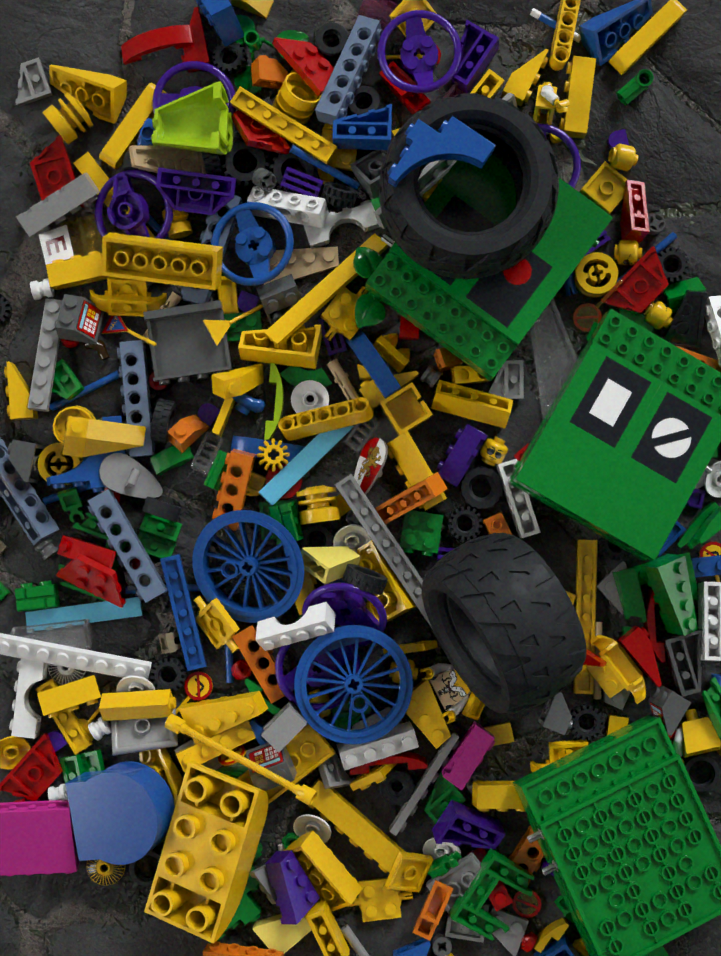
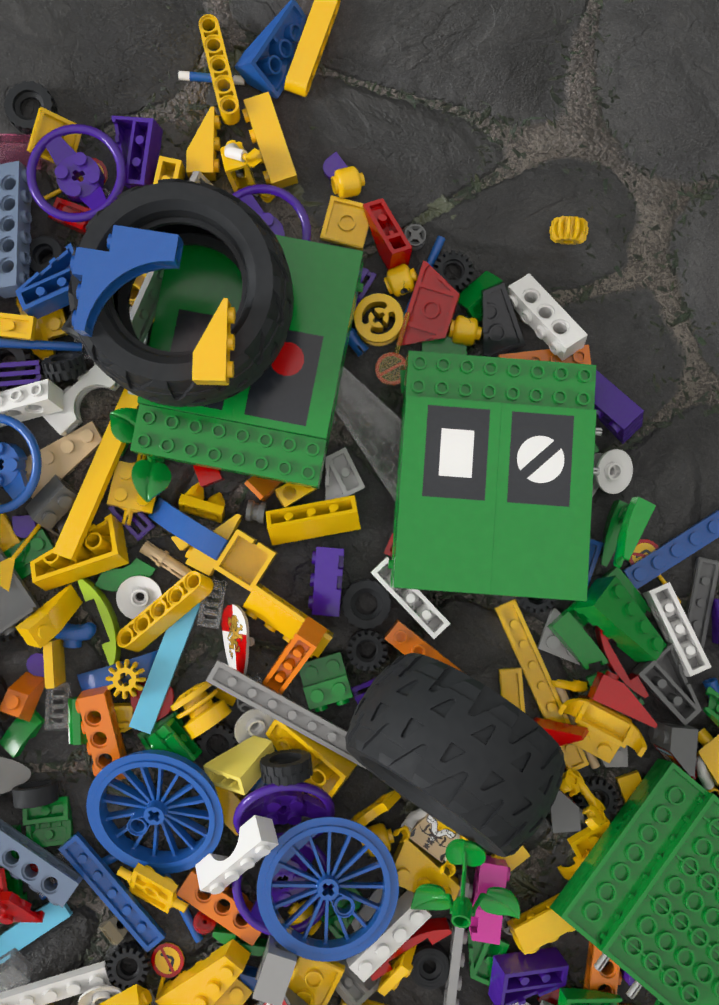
camera: 25 degrees left, 0 degrees up
yellow head [480,436,508,466] -> none
green piece [616,69,654,106] -> none
dark purple tile [686,488,706,509] -> none
none -> yellow slope [192,298,236,385]
none -> green plant [411,839,520,928]
none -> yellow piece [551,679,588,692]
none -> yellow helmet [560,770,606,830]

